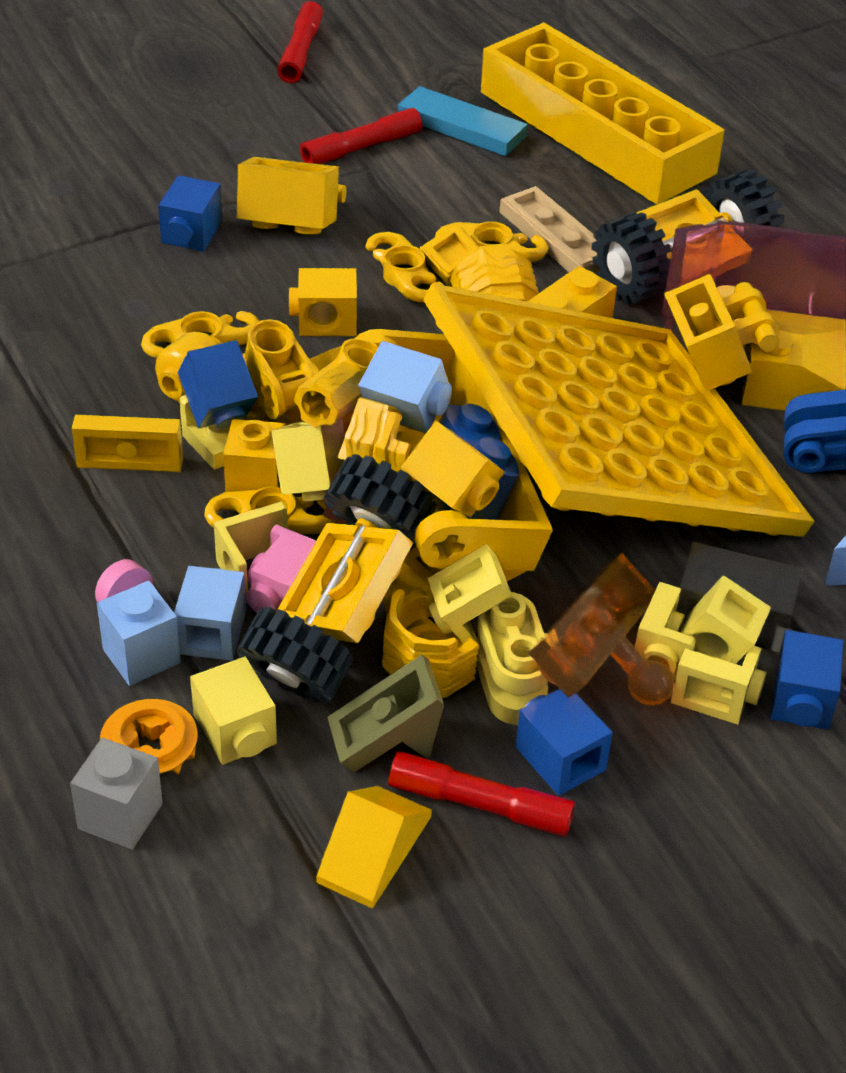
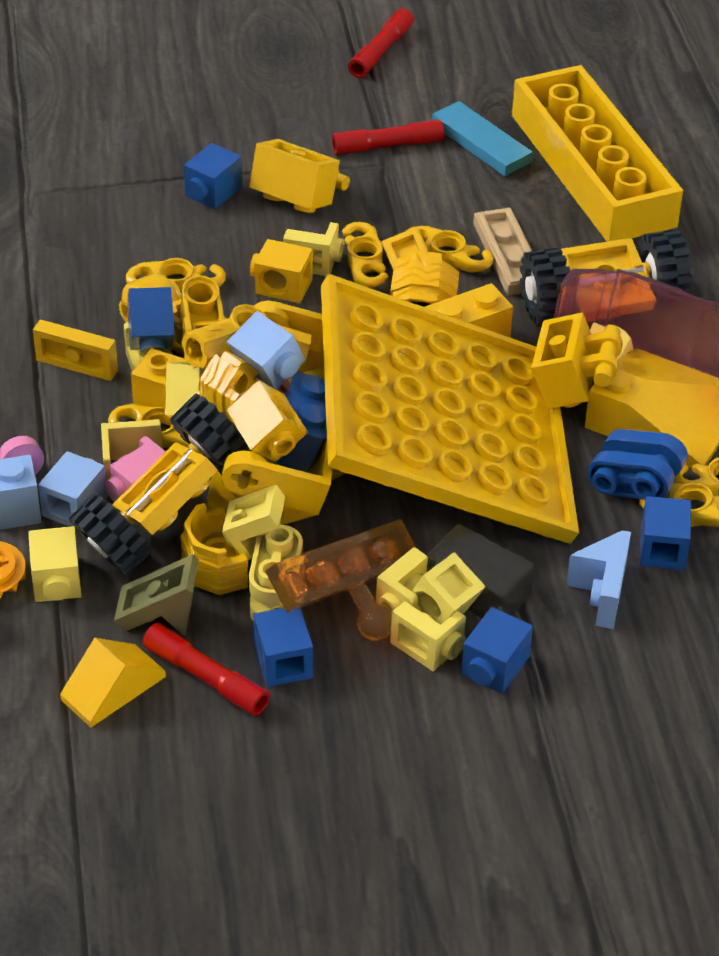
camera: 20 degrees right, 0 degrees up
none -> light yellow bracket [283,222,344,276]

